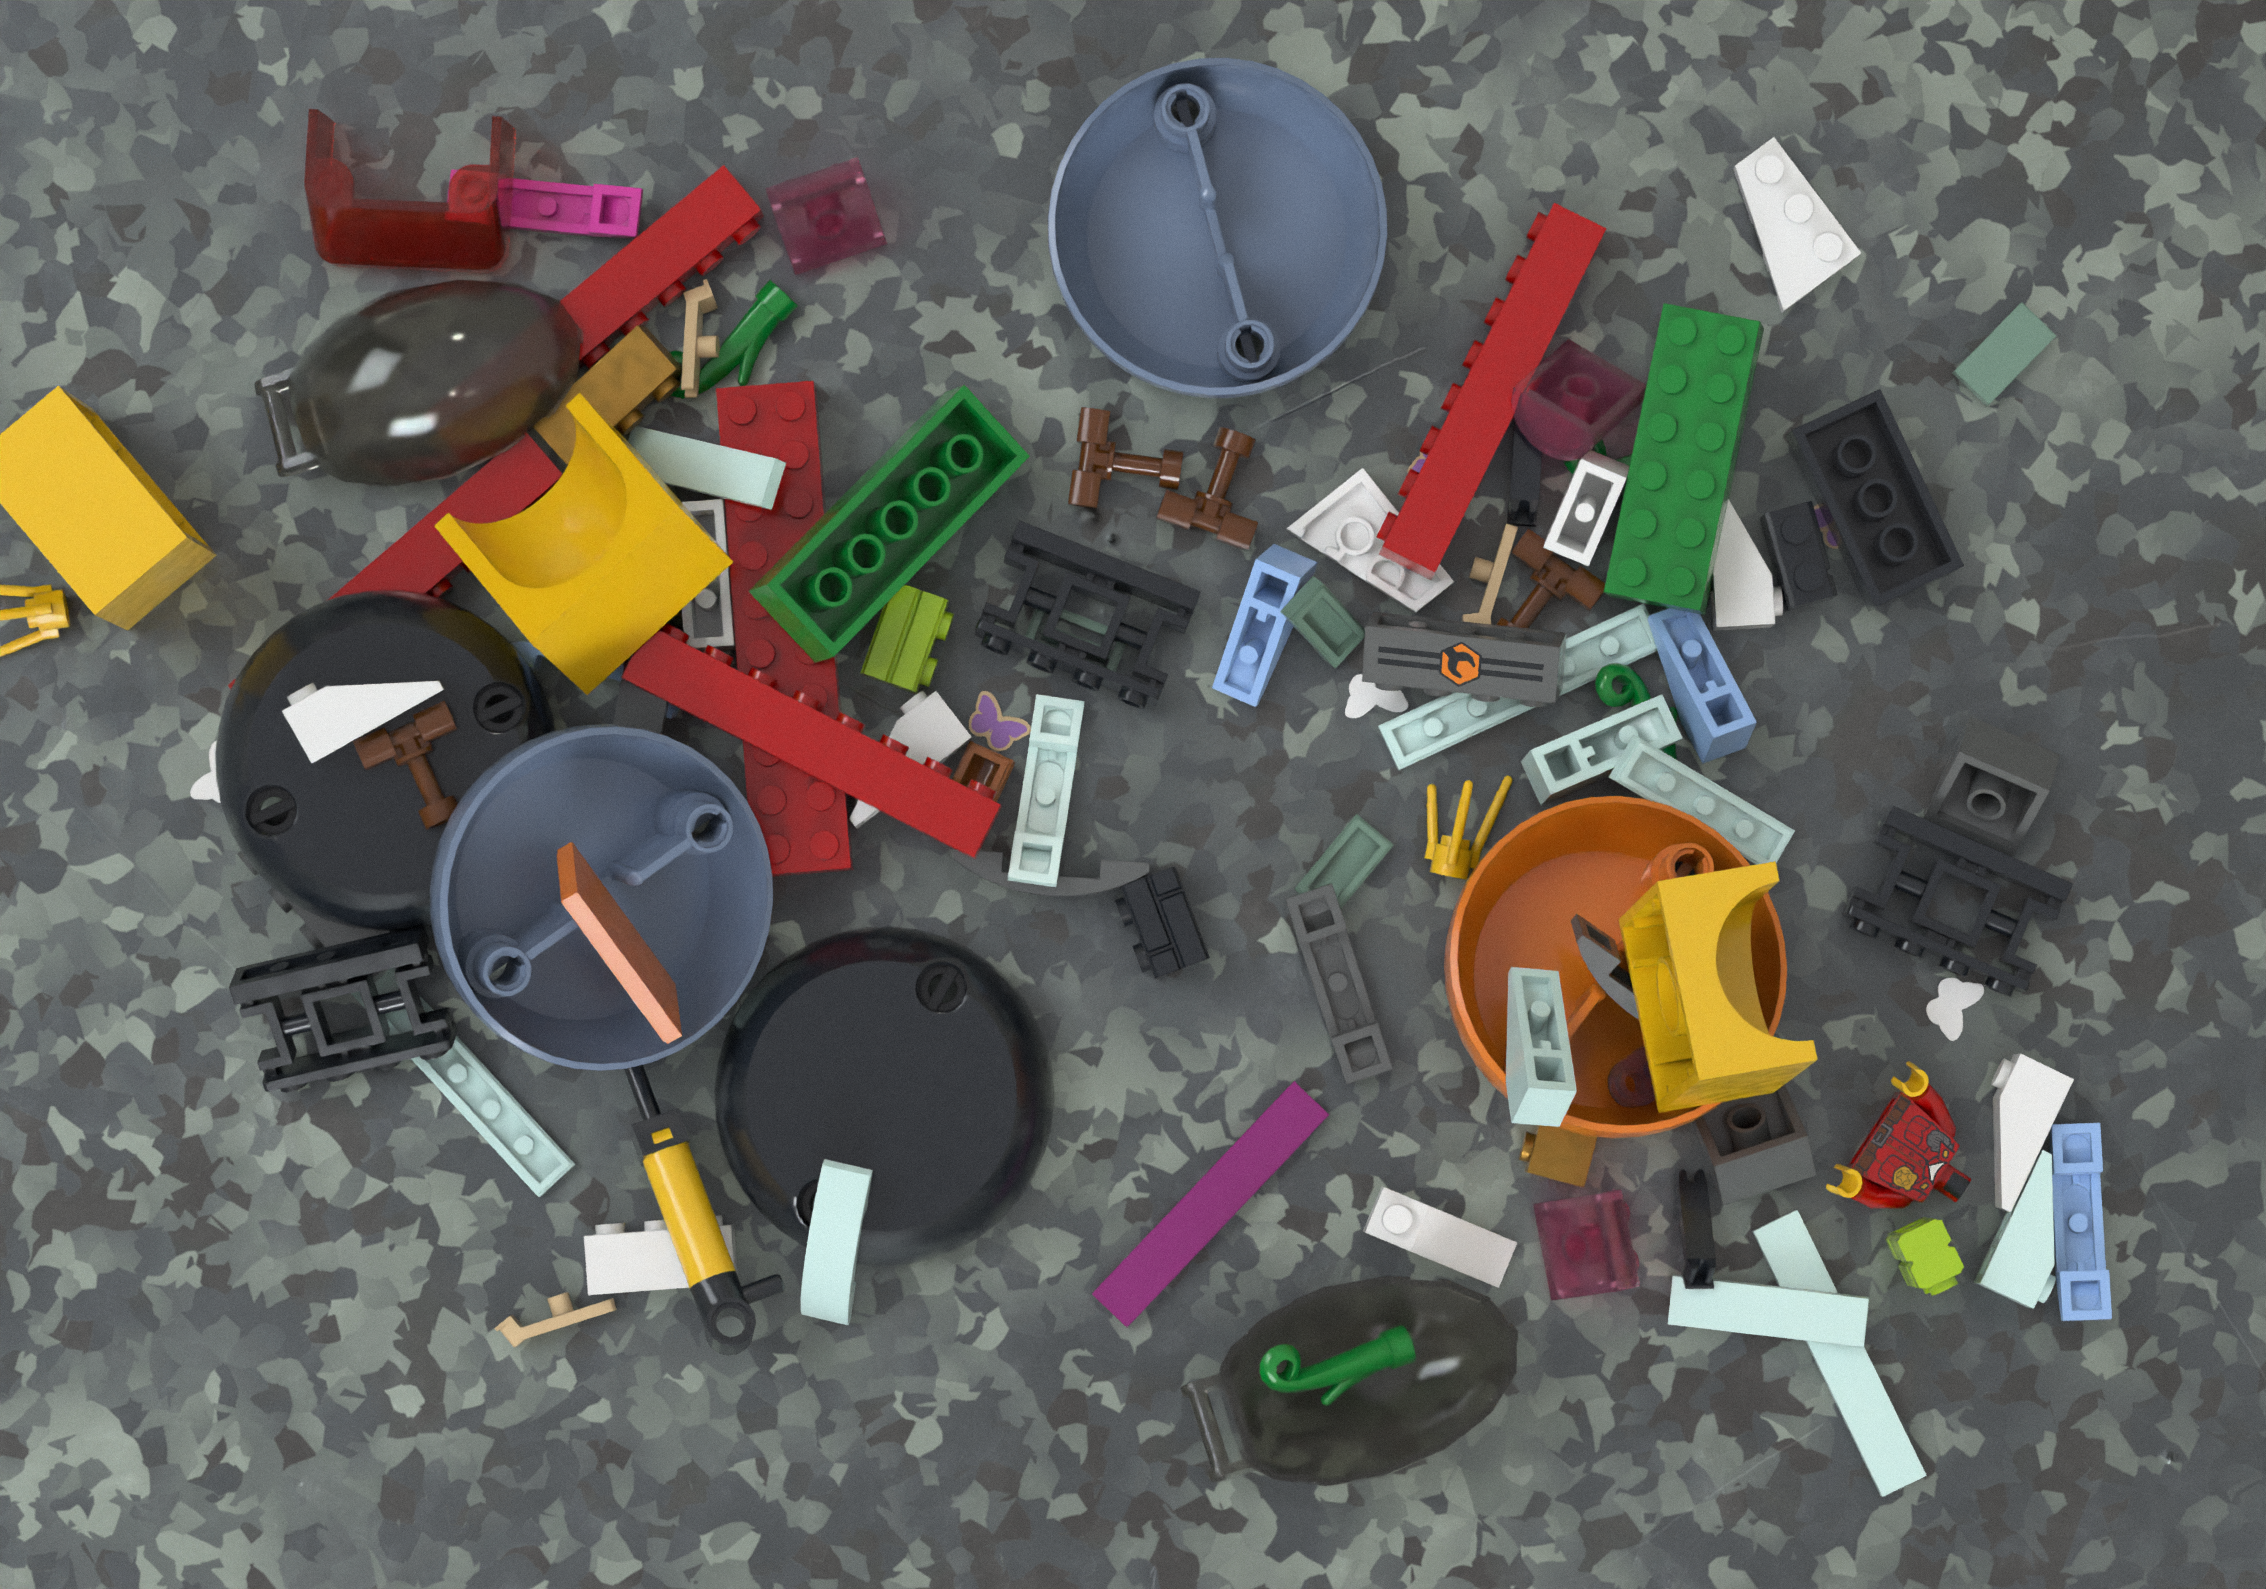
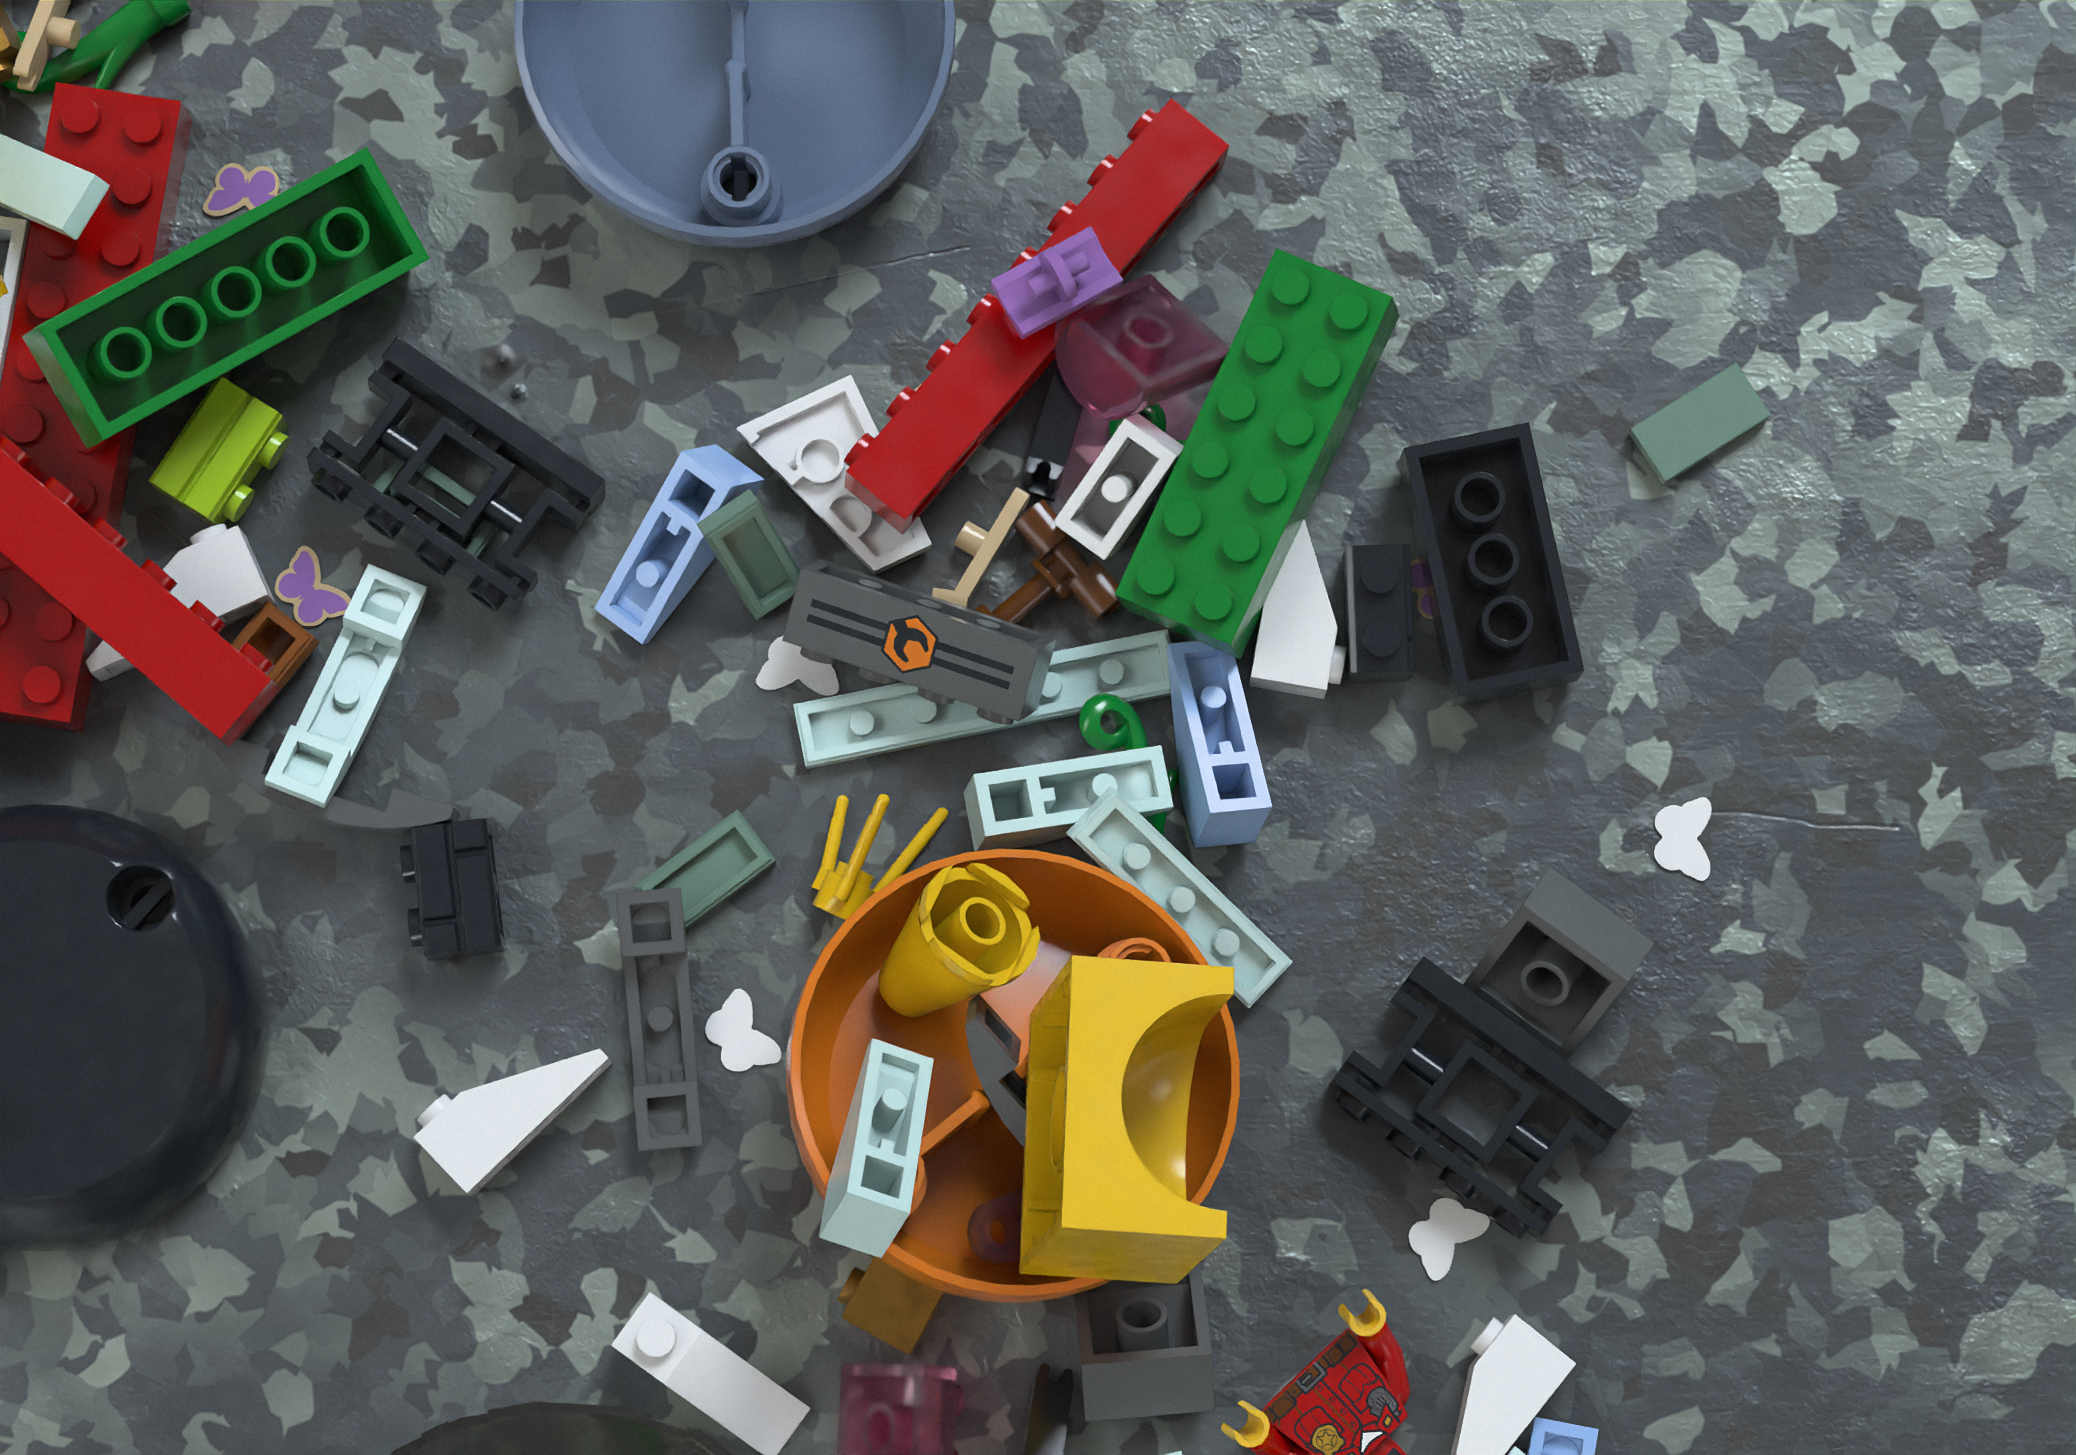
camera: 10 degrees right, 5 degrees down
reddish brown bar [1068,407,1184,509] -> none
magenta tile [1092,1081,1329,1327] -> none
reddish brown bar [1156,427,1258,551] -> none
white wing [1733,137,1861,313] -> none
none -> medium lavender sticker [203,163,280,216]
none -> white slope [414,1049,613,1197]
none -> white sticker [705,989,782,1072]
none -> yellow cone [878,863,1040,1017]
none -> medium lavender hips [990,226,1123,340]
none -> white sticker [1654,797,1712,881]

